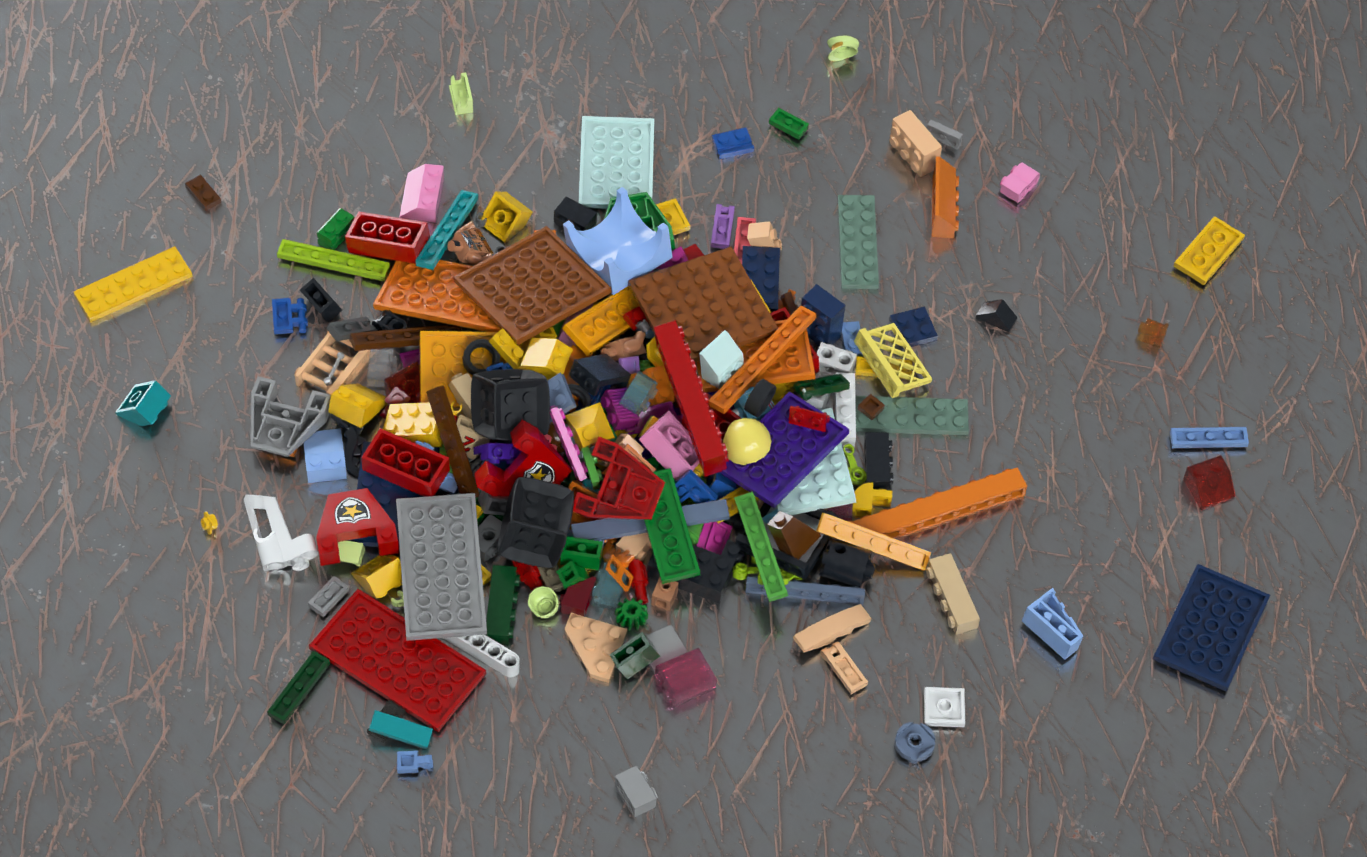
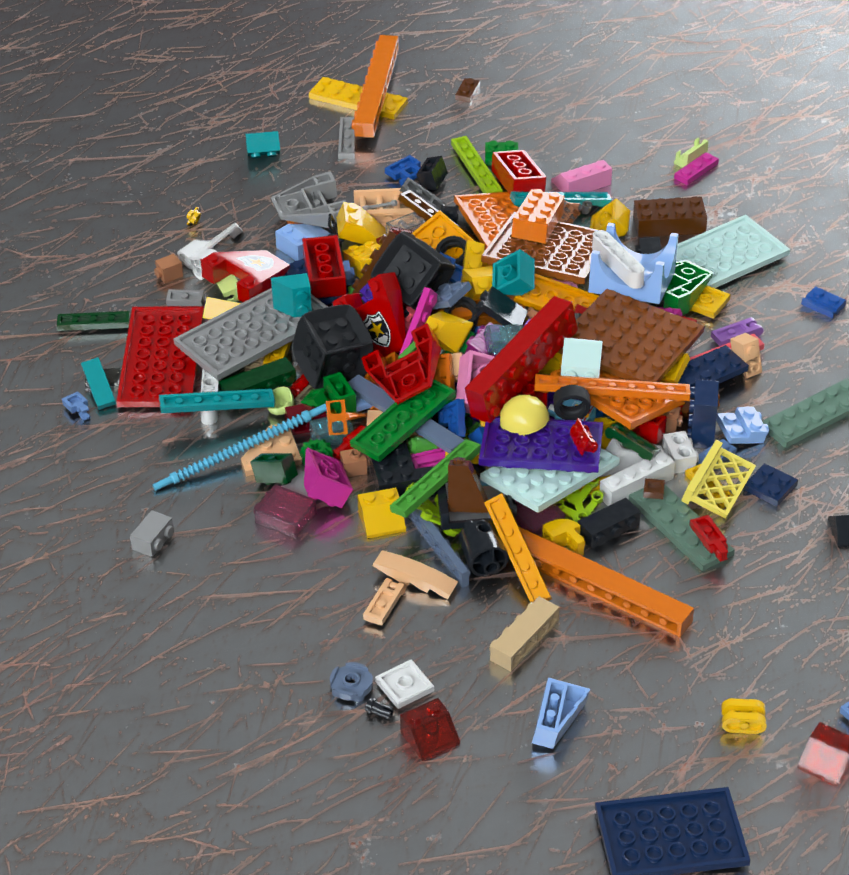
camera: 60 degrees right, 15 degrees down
none -> medium azure hose [152,404,326,491]
none -> nougat brick [154,254,183,283]
none -> teal plate [159,389,275,413]
none -> teal slope [271,273,312,317]
none -> dark pink slope [304,448,353,508]
none -> light grey tile [338,117,356,159]
none -> orange brick [352,35,399,138]
none -> yellow slope [357,487,406,539]
none -> black pin [365,698,394,720]
none -> clear red slope [400,698,460,761]
none -> teal slope [492,249,535,296]
none -> orange brick [511,189,565,244]
none -> white beam [592,230,645,289]
none -> reddish brown brick [633,196,708,237]
none -> dark pink plate [674,152,719,185]
none -> red hinge [689,515,728,562]
none -> light blue plate [716,407,769,444]
none -> yellow brick [721,698,767,734]

